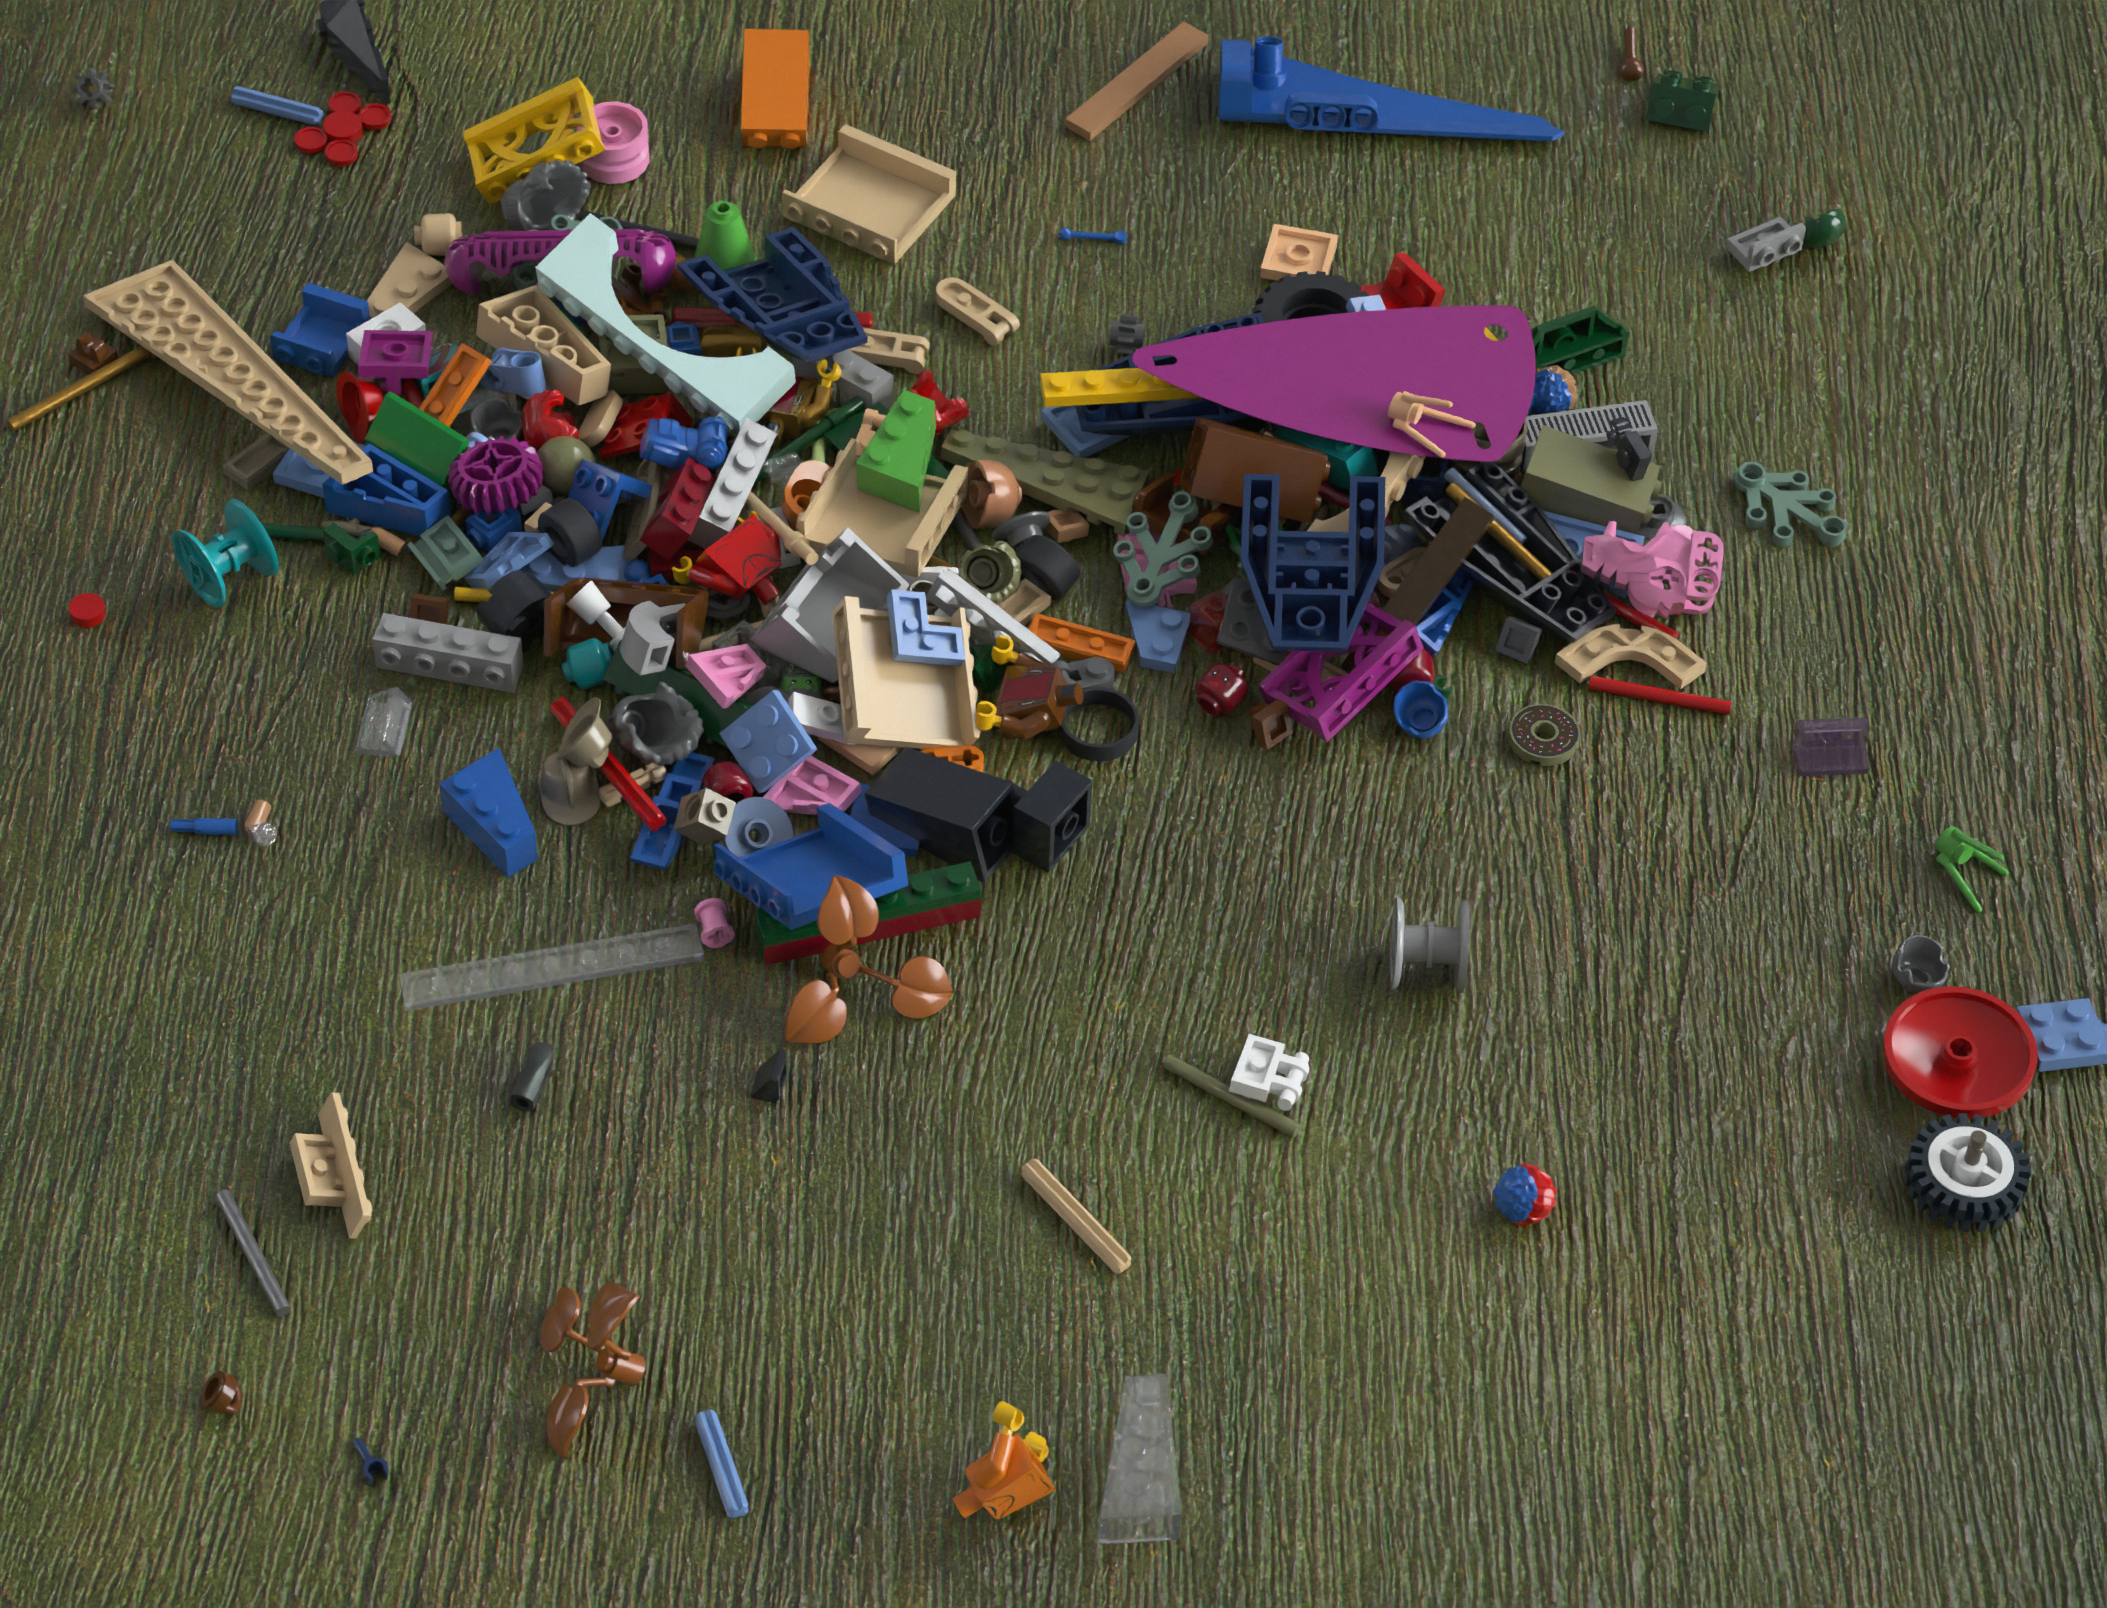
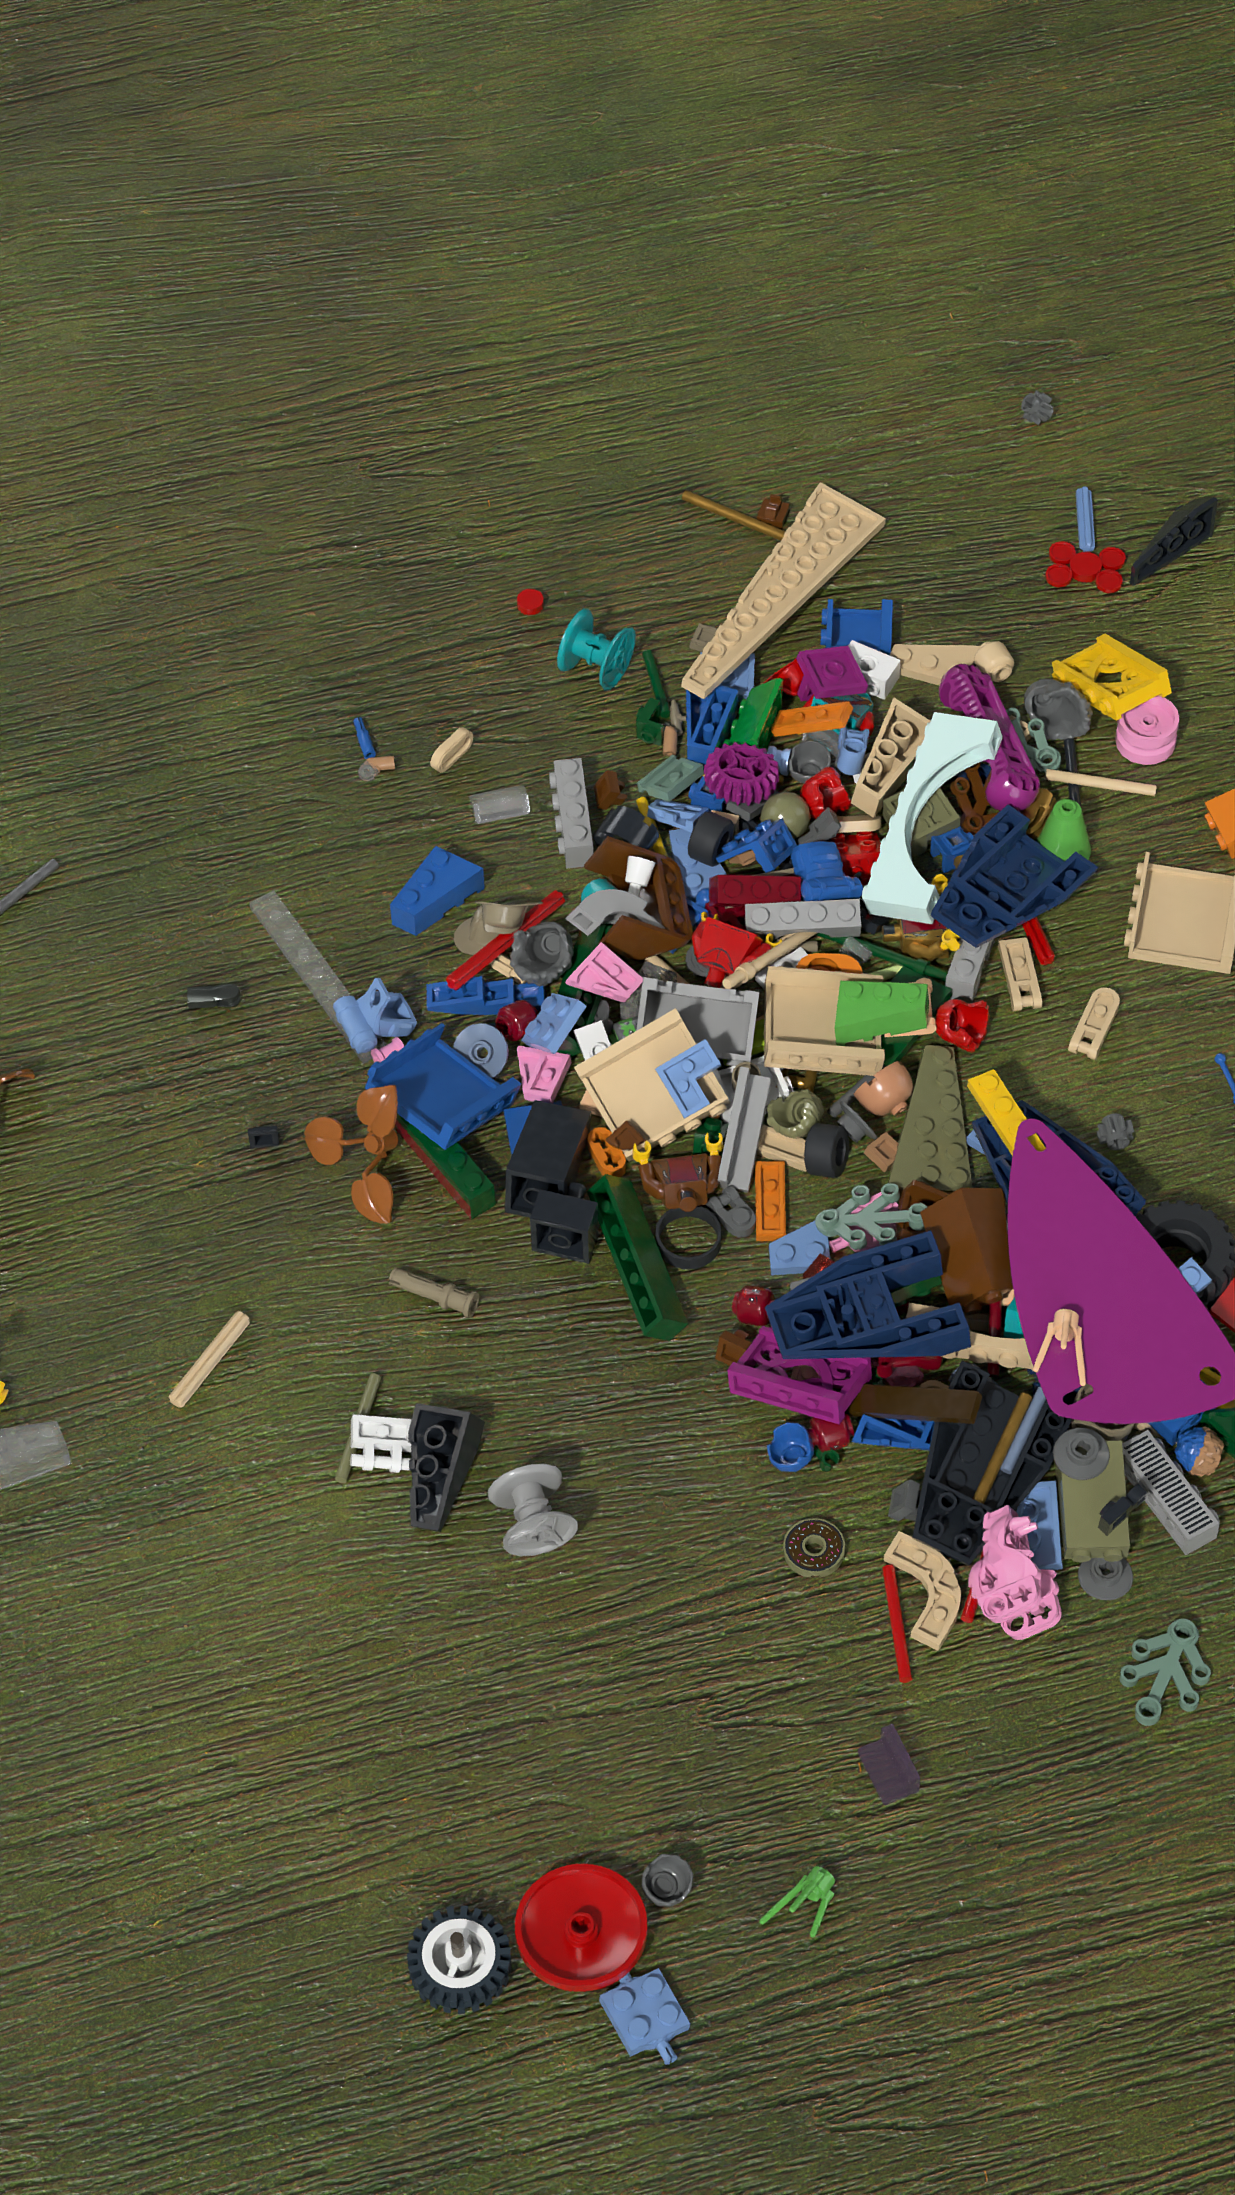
camera: 75 degrees right, 5 degrees up
tan bracket [290,1092,372,1239] -> none
dark tan brick [673,788,736,845] -> none
blue piece [1493,1163,1557,1227] -> none
none -> medium blue piece [333,978,417,1054]
none -> dark tan pin [389,1267,479,1318]
none -> black wedge [408,1403,485,1532]
none -> tan tile [430,727,473,773]
none -> dark green brick [587,1174,689,1341]
none -> reddish brown tile [605,1120,646,1151]
none -> dark grey plate [797,807,841,846]
none -> tan bar [1045,769,1156,796]
none -> dark grey piece [1053,1428,1110,1480]

